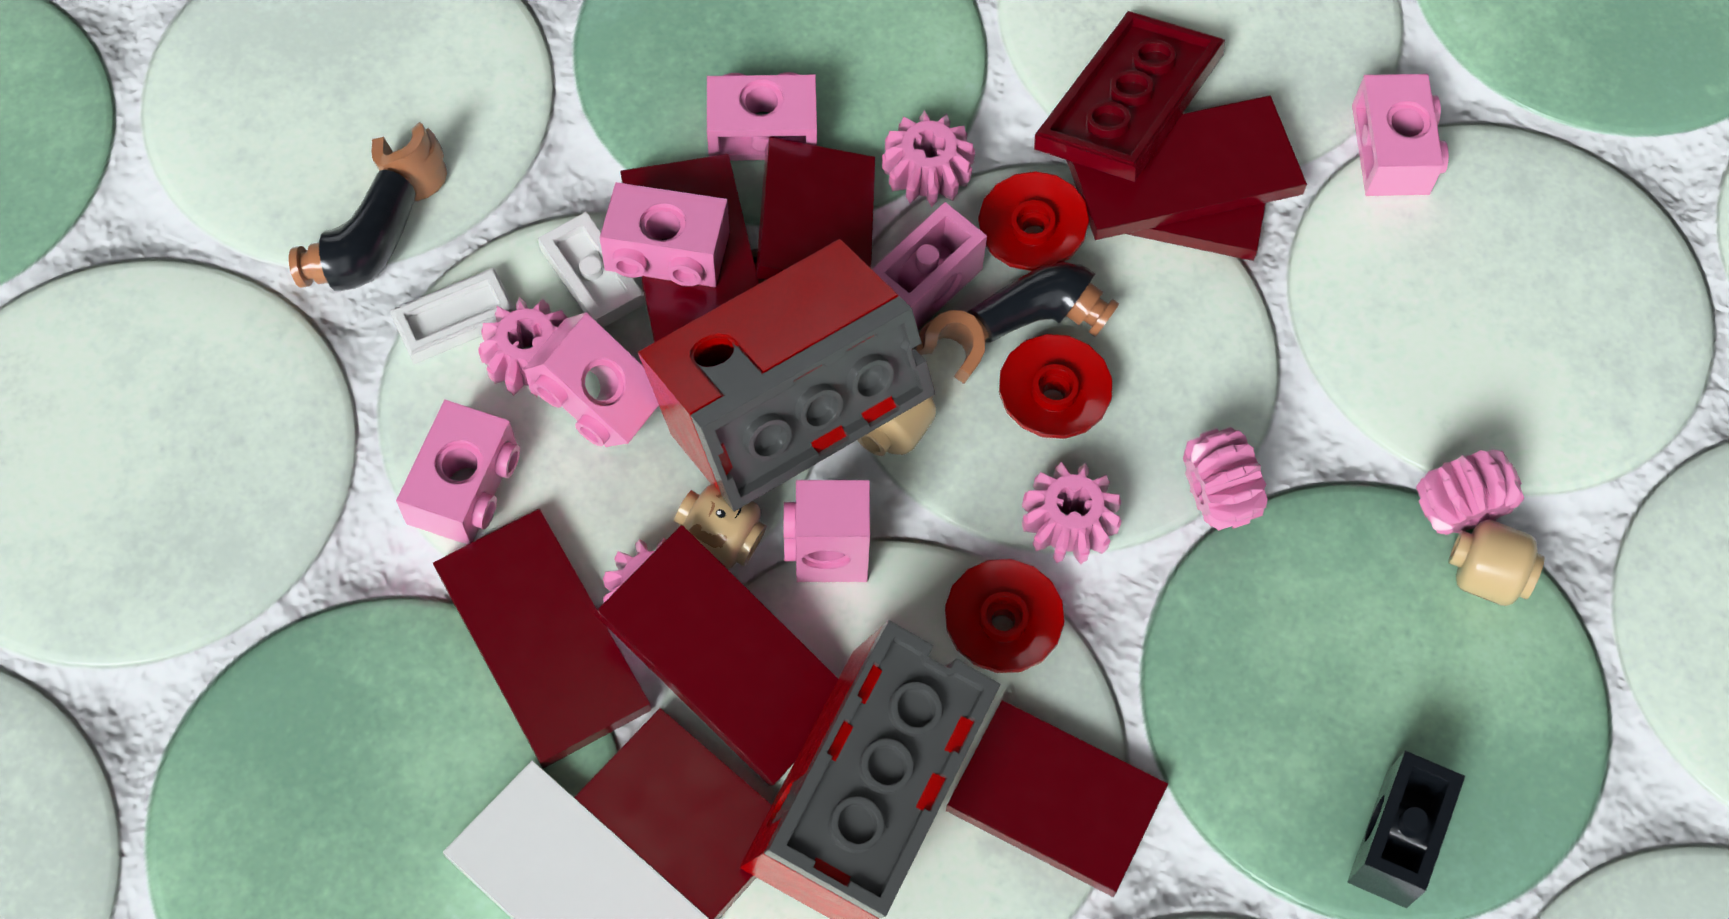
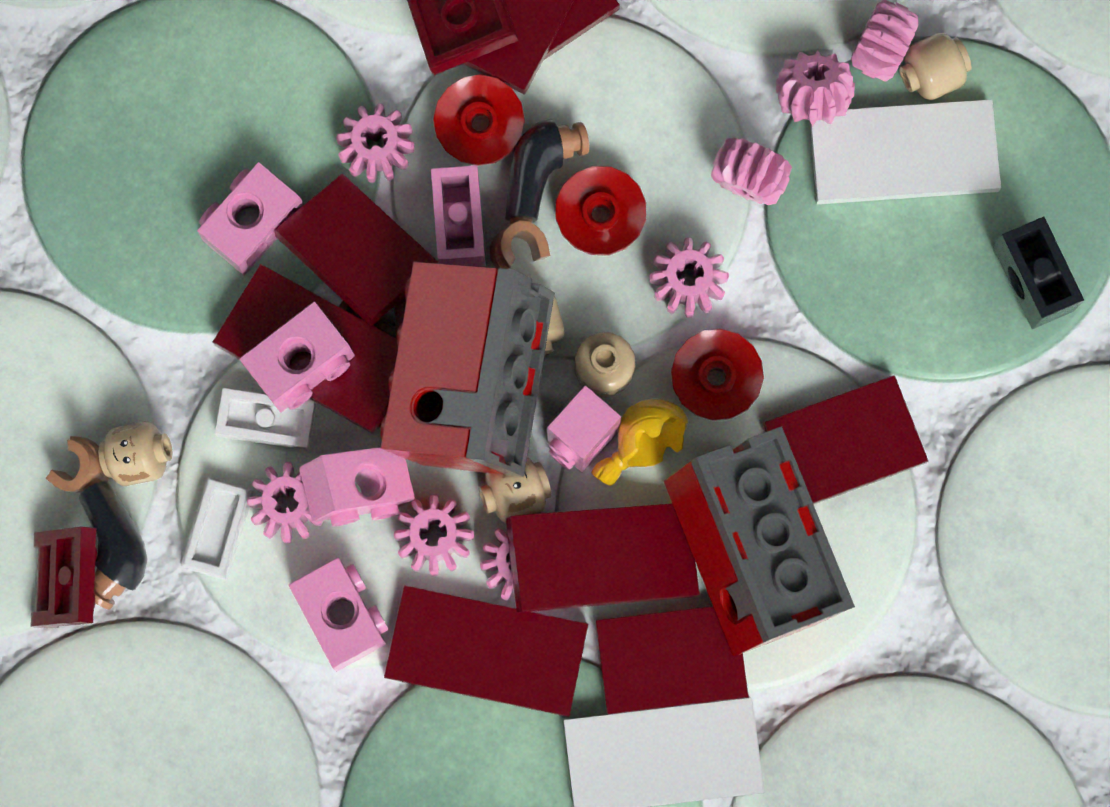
camera: 45 degrees left, 15 degrees up
none -> dark red plate [30,526,97,628]
none -> tan head [98,421,173,486]
none -> bright pink gear [394,495,474,576]
none -> tan head [575,332,635,397]
none -> yellow hair [591,399,688,486]
none -> bright pink gear [776,50,855,127]
none -> white tile [809,100,1001,204]

